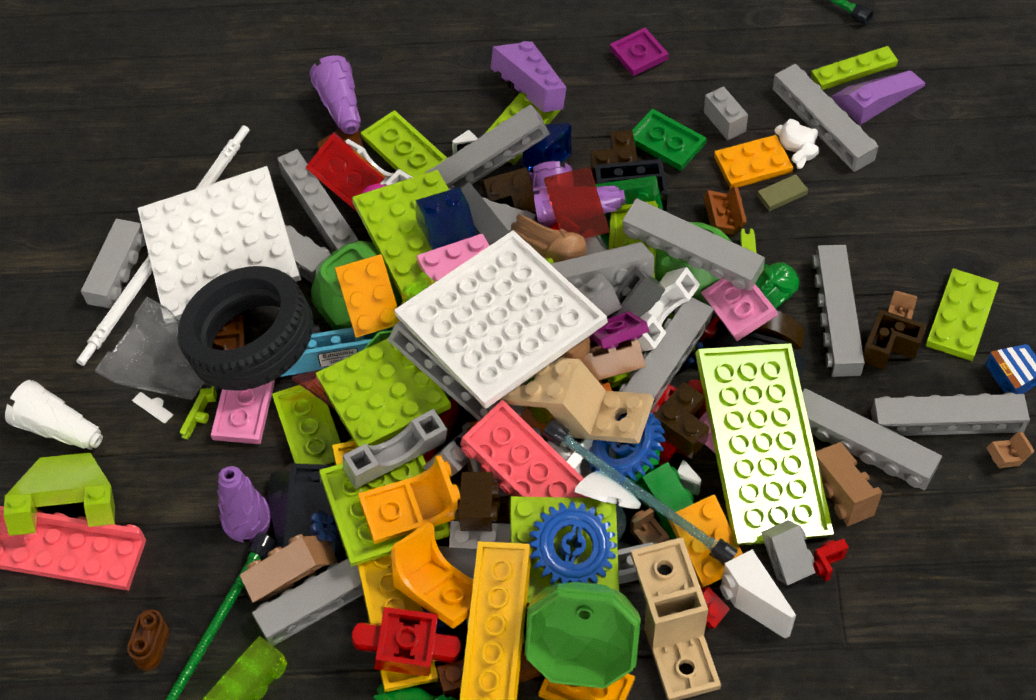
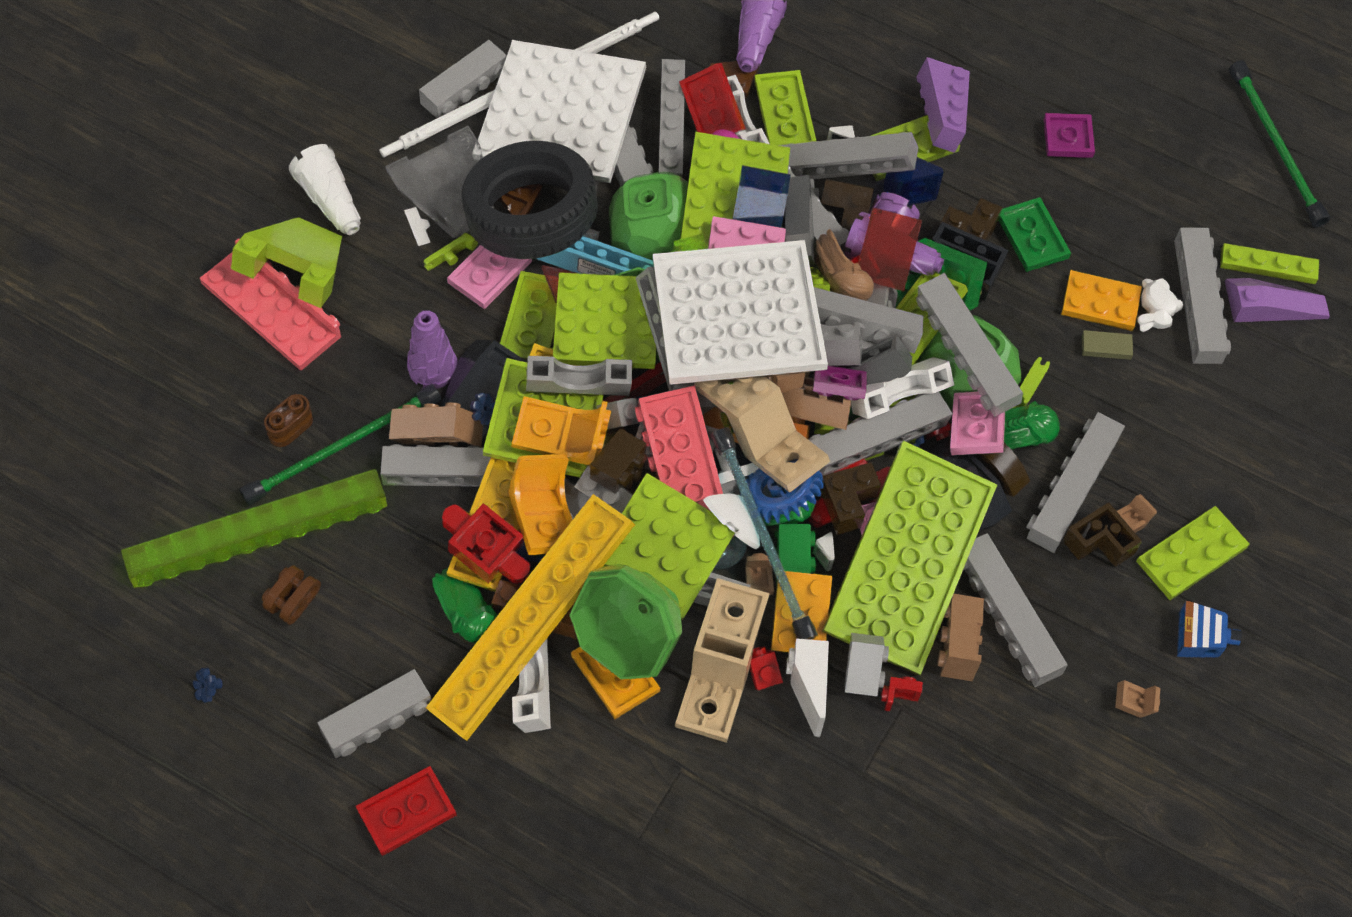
camera: 25 degrees right, 5 degrees up
light orange plate [334,254,400,338] -> none
blue gear [529,501,617,585] -> none
dark orange bracket [703,186,747,236] -> none
light grey brick [704,86,748,140] -> none
light grey brick [871,393,1030,436] -> none

